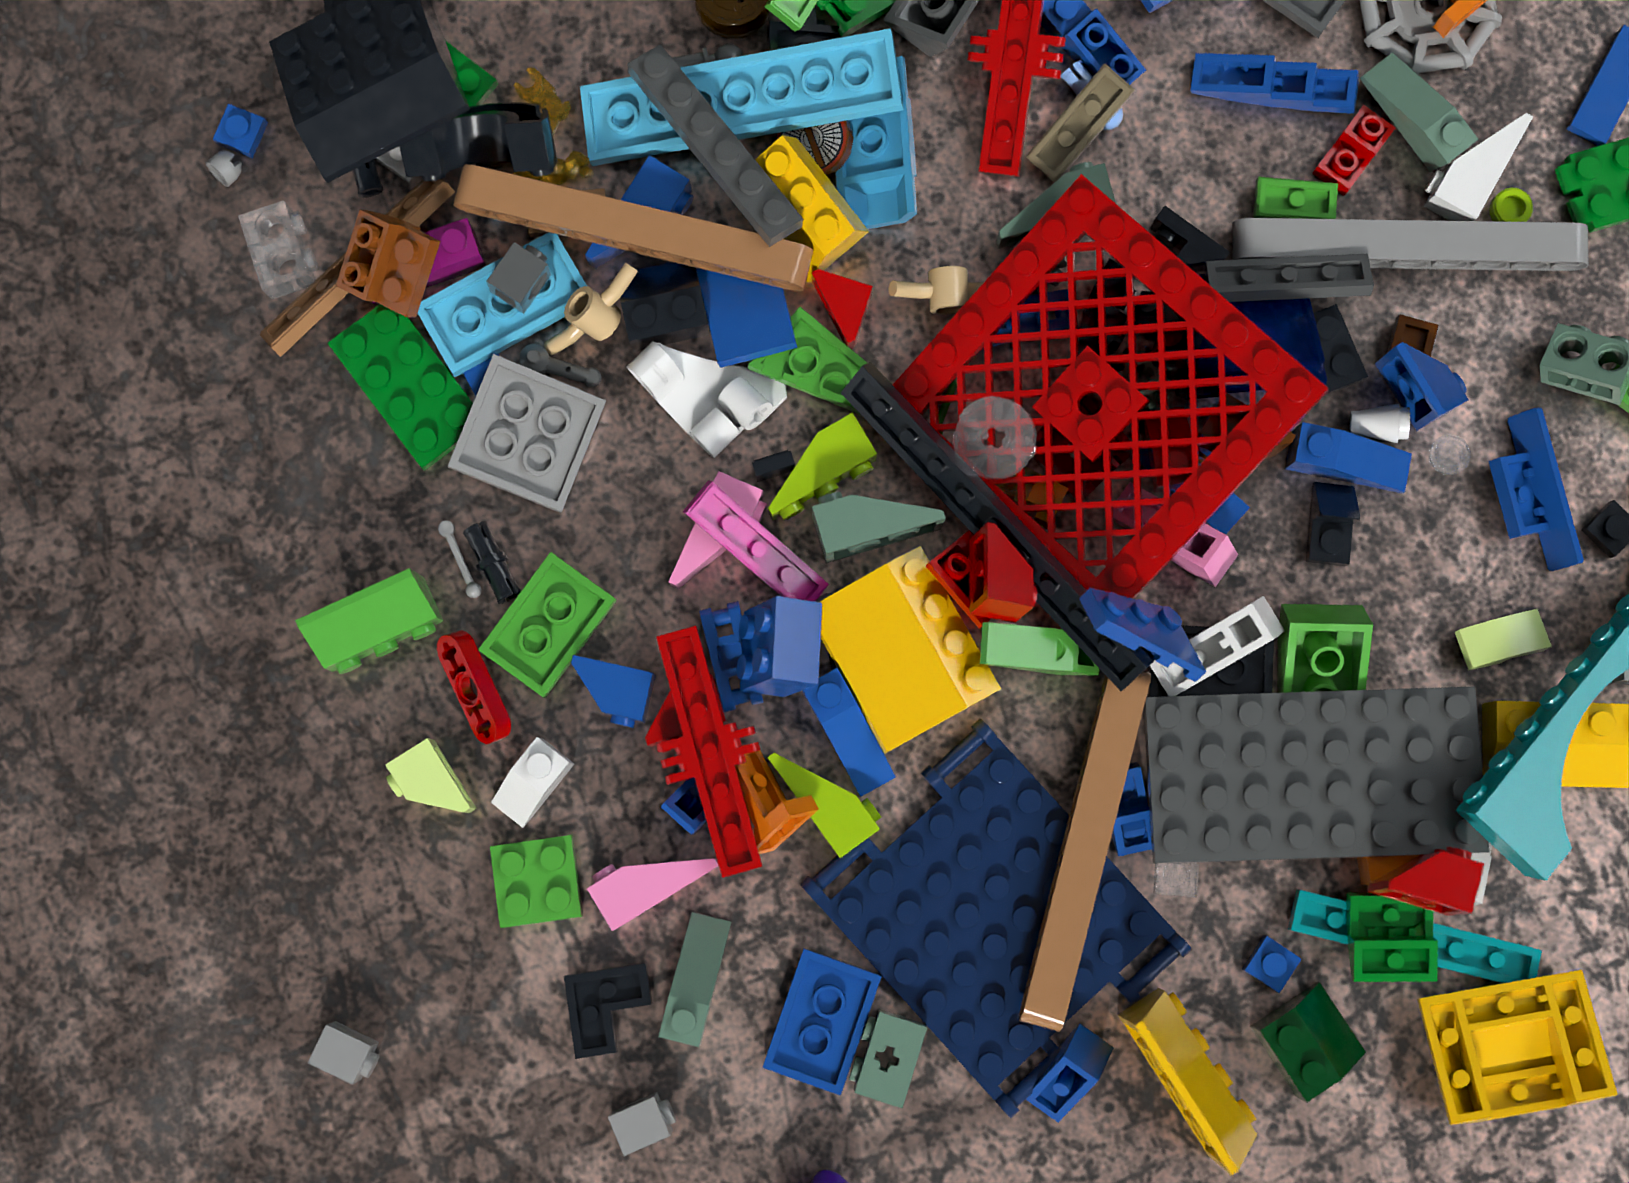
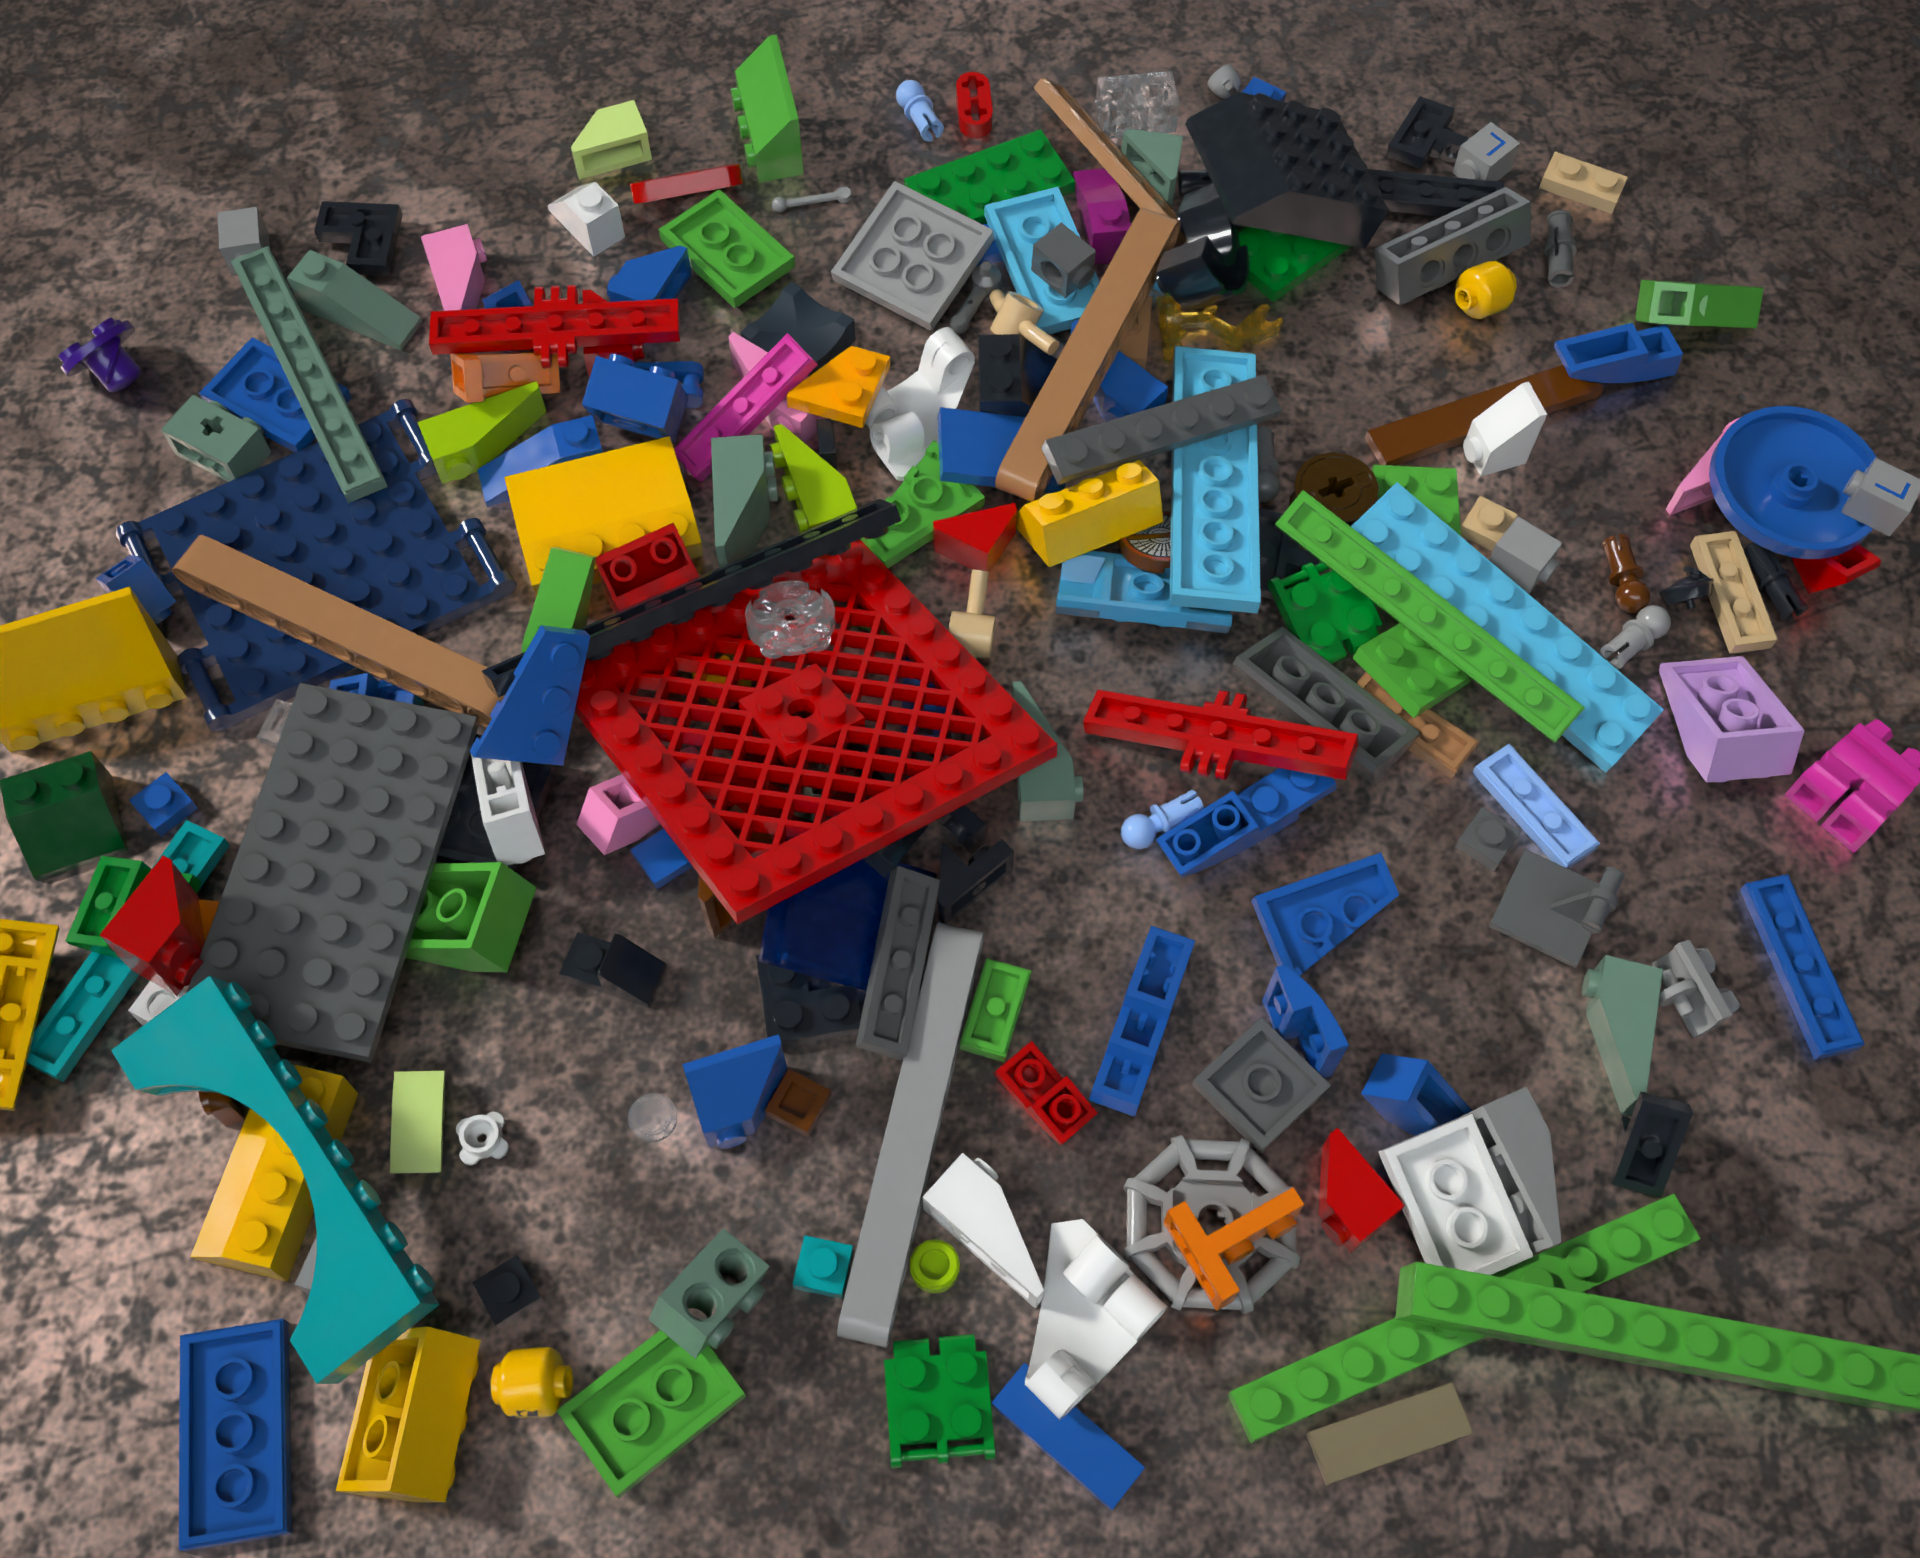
camera: 100 degrees right, 20 degrees down
light grey brick [308,1021,379,1085] -> none
dark orange brick [336,209,440,318] -> none
black pin [463,521,521,604] -> none
bright green plate [490,835,583,928] -> none
red slope [969,522,1037,623] -> none
dark tan tile [1025,64,1136,183] -> none
blue slope [1285,422,1412,493] -> none
white cone [1350,403,1410,443] -> none
sand green slope [1360,53,1478,172] -> none
blue bracket [1488,407,1584,571] -> none
none -> sand green tile [230,246,388,503]
none -> white plate [456,1112,509,1166]
none -> black brick [740,282,856,376]
none -> light orange wing [787,346,890,428]
none -> teal plate [792,1235,854,1299]
none -> light blue pin [896,80,944,141]
none -> red beam [956,72,993,139]
none -> white panel [1025,1219,1168,1420]
none -> sand green slope [1121,129,1183,205]

